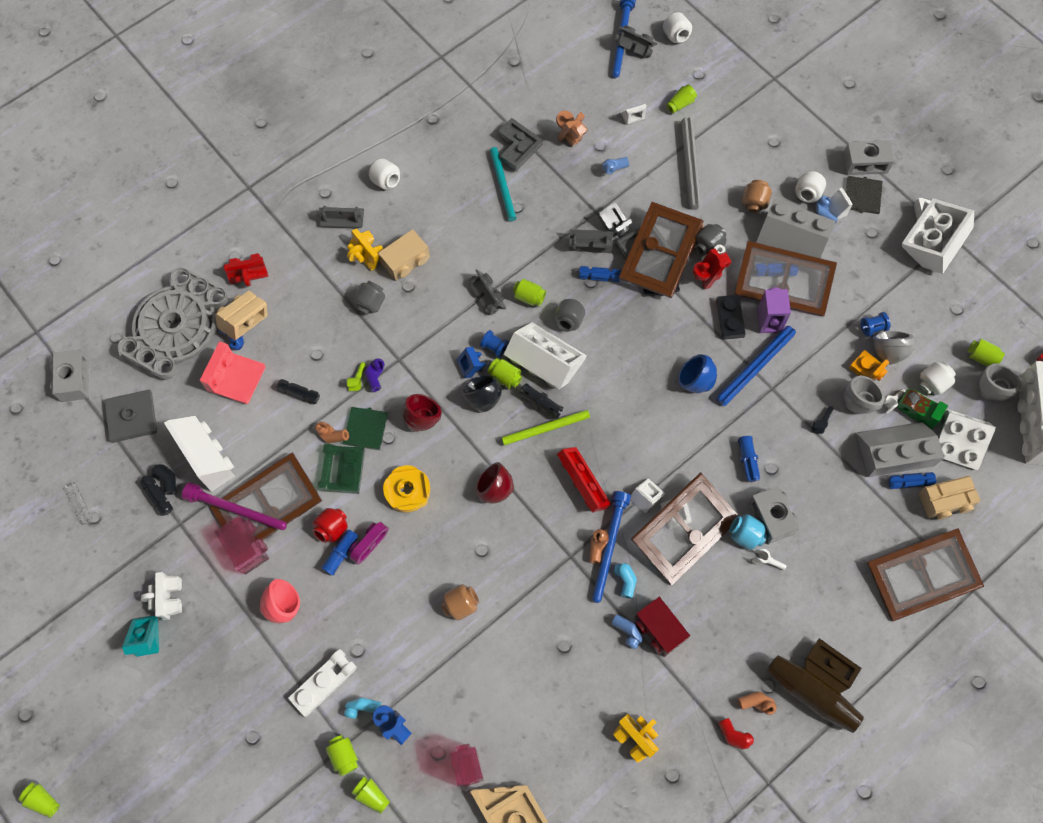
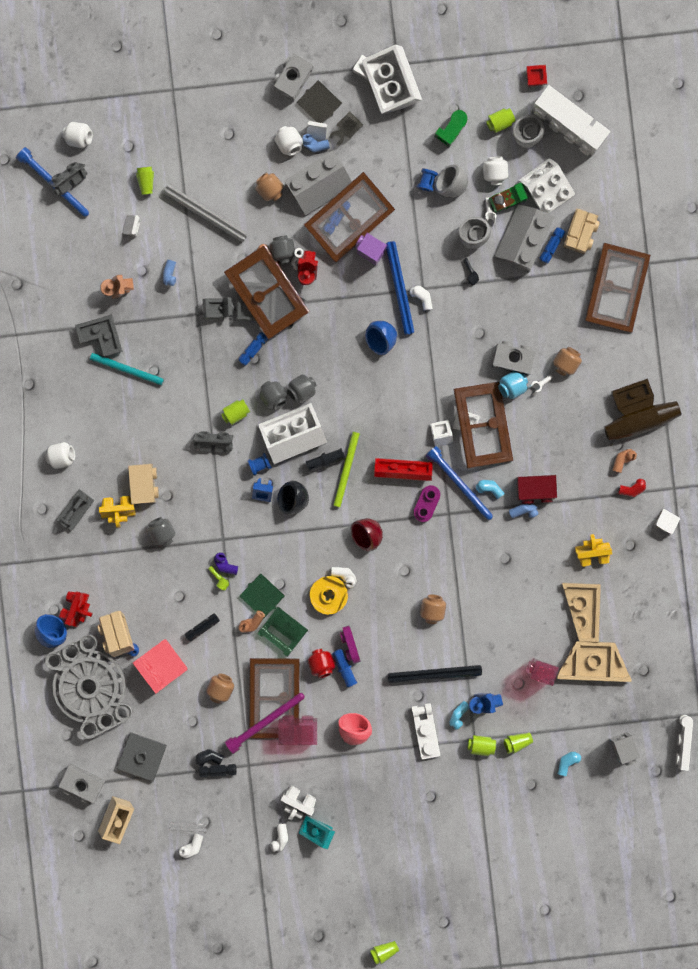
camera: 60 degrees left, 20 degrees up
white slope [164,416,235,492] -> none
dark red hat [403,394,442,432] -> none
lime brick [488,358,522,389] -> none
dark grey hinge [569,229,613,253] -> none
nougat arm [589,529,609,564] -> none
black plate [716,295,746,340] -> none
blue axle [738,436,760,482] -> none
light orange bracket [849,350,889,381] -> none
none -> blue hat [35,614,67,648]
none -> tan brick [98,796,134,844]
none -> white arm [179,834,203,858]
none -> medium nougat head [206,673,234,703]
none -> white arm [270,824,288,852]
none -> dark grey head [287,374,317,403]
none -> clear smoke plate [329,111,363,146]
none -> white arm [331,567,357,588]
none -> black axle [387,665,482,684]
none -> white arm [410,286,432,311]
none -> magenta plate [414,485,441,522]
none -> green leg [434,110,468,148]
none -> medium nougat head [553,346,582,376]
none -> tan wing [562,583,601,642]
none -> white slope [654,509,680,535]

